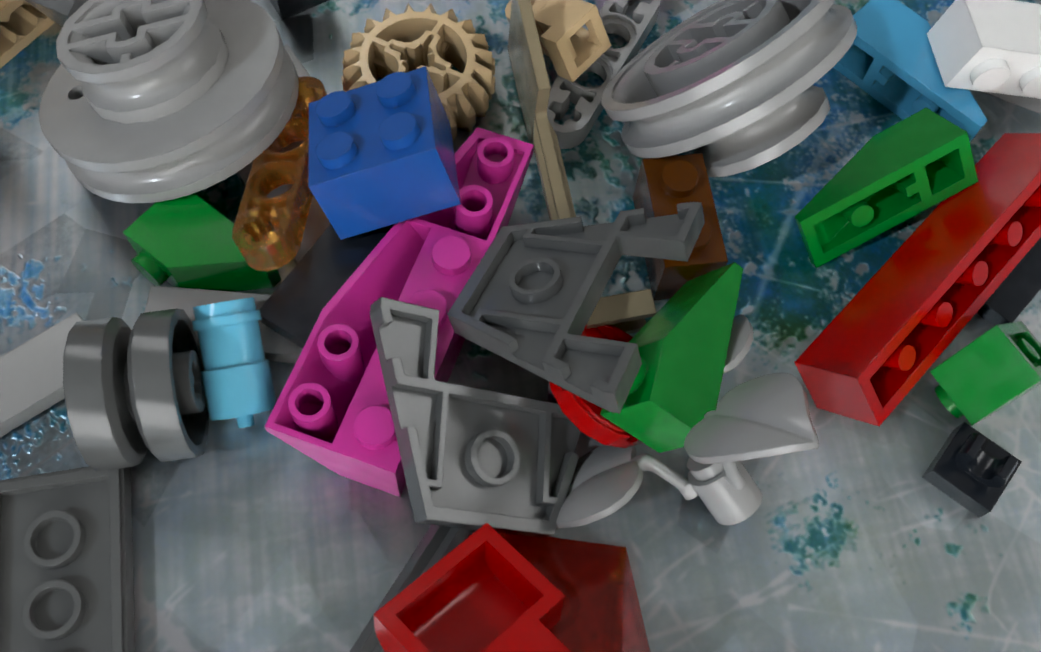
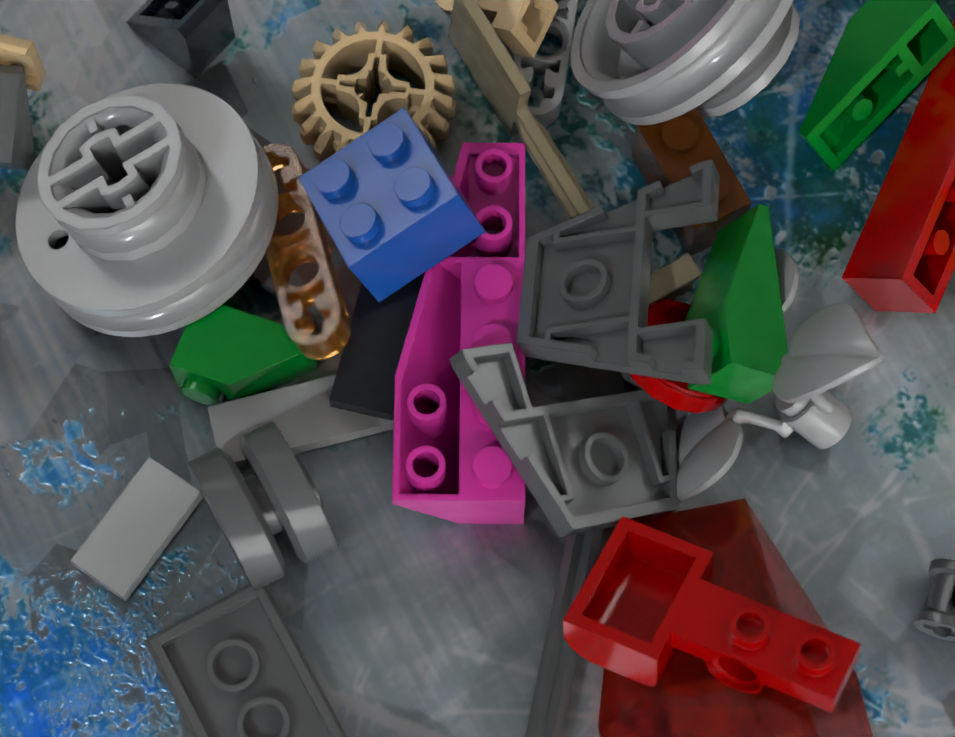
camera: 15 degrees left, 5 degrees up
medium azure piece [192,297,277,428] -> none

